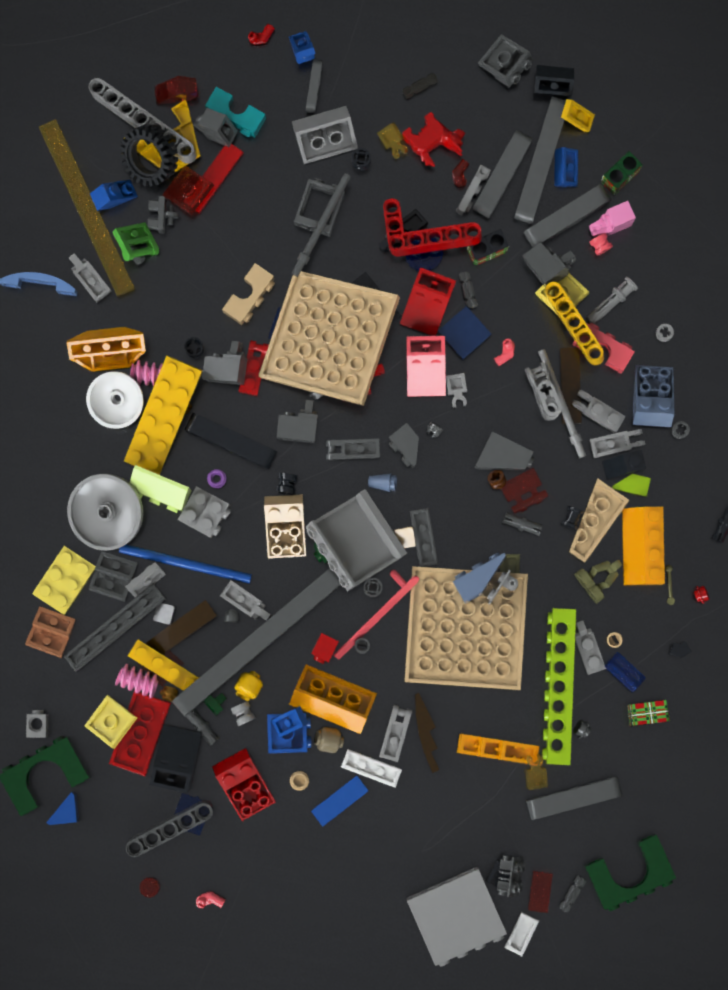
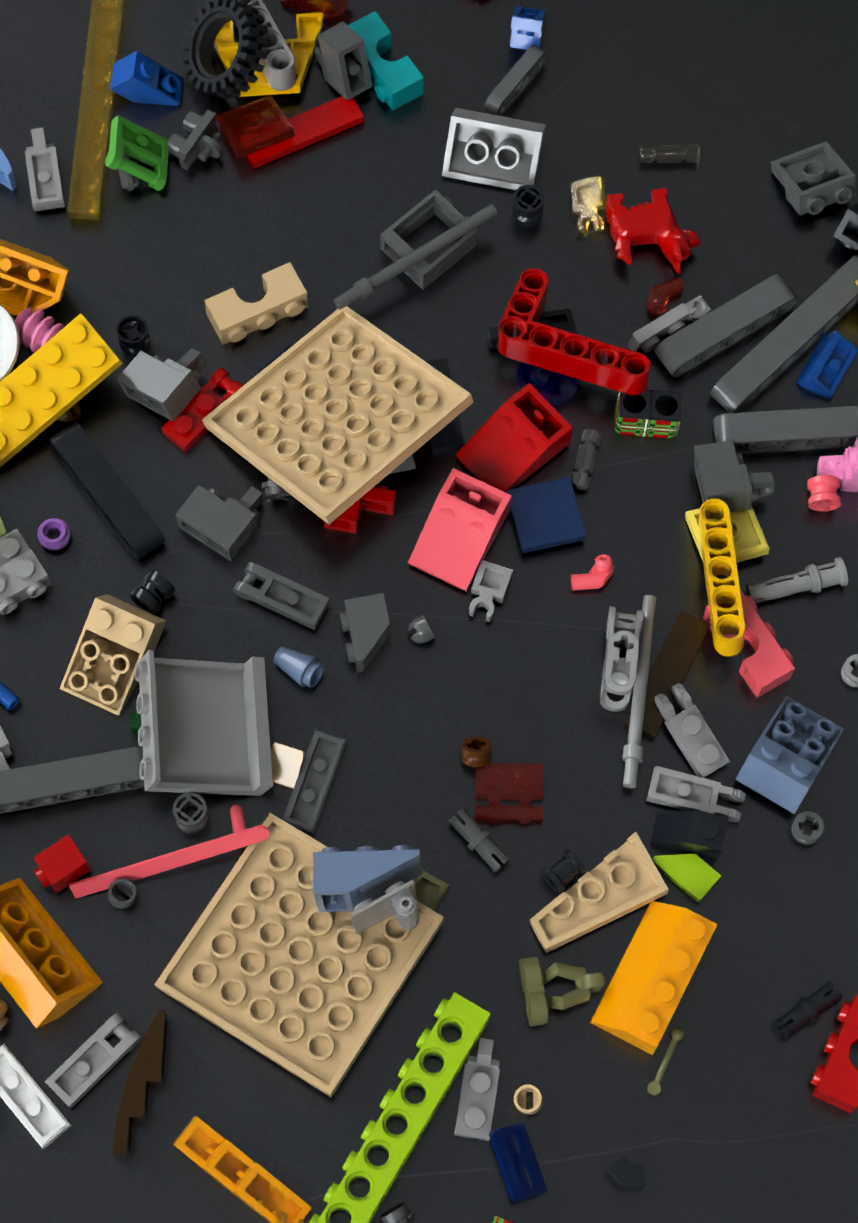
camera: 25 degrees right, 15 degrees down
dark grey slope [475,432,535,471] -> none
red plate [694,586,710,604] -> none

